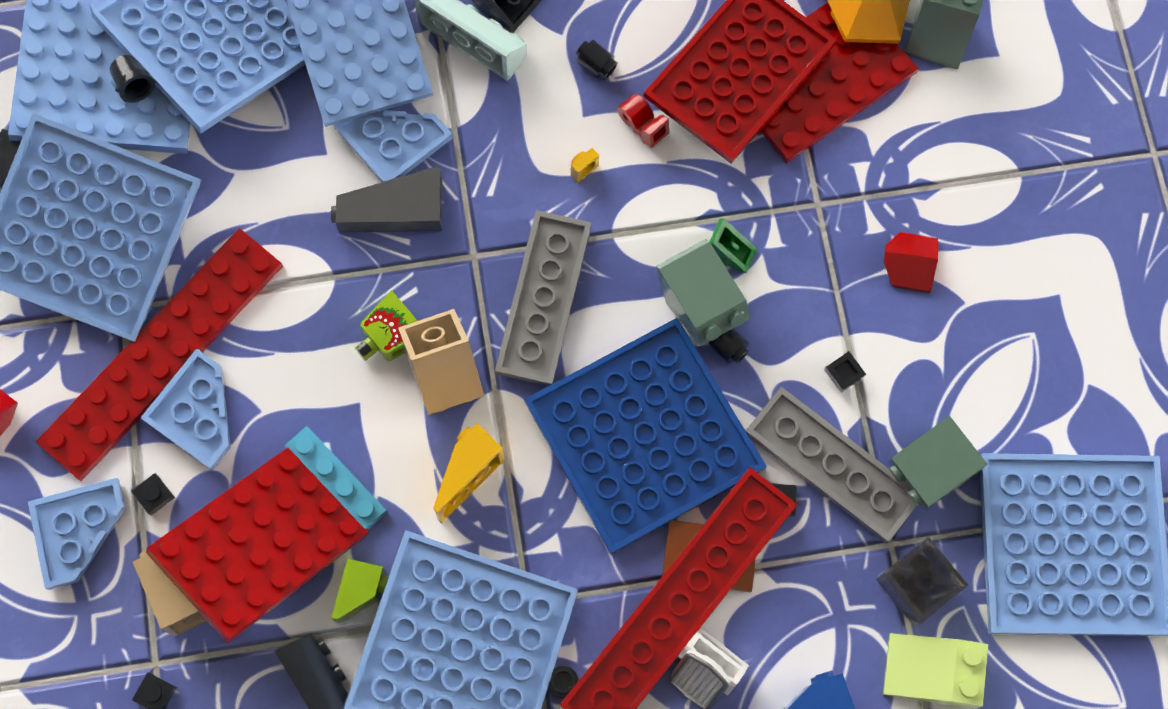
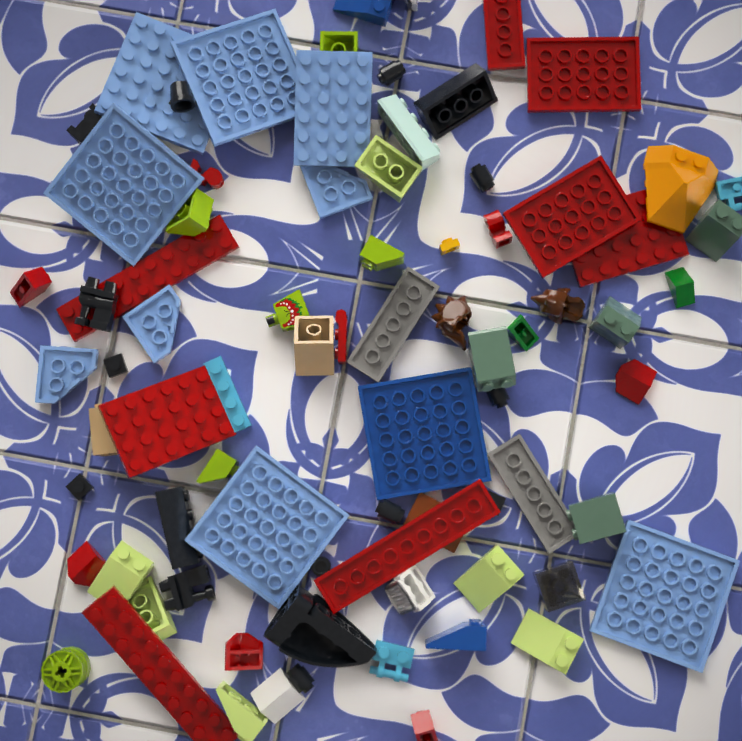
camera: 30 degrees right, 10 degrees up
dark grey slope [331,167,442,233] -> none
yellow slope [433,423,505,524] -> none
black plate [824,351,867,393] -> none
none -> black hips [74,277,119,333]
none -> lime slope [165,188,214,236]
none -> red leg [190,158,224,189]
none -> red hinge [334,309,348,364]
none -> yellowish green slope [354,135,423,203]
none -> lime slope [360,235,405,271]
none -> black brick [375,499,405,524]
none -> reddish brown head [431,296,472,351]
none -> yellowish green slope [453,544,525,613]
none -> reddish brown head [531,288,585,325]
none -> sand green slope [588,296,642,349]
none -> green slope [664,267,695,309]

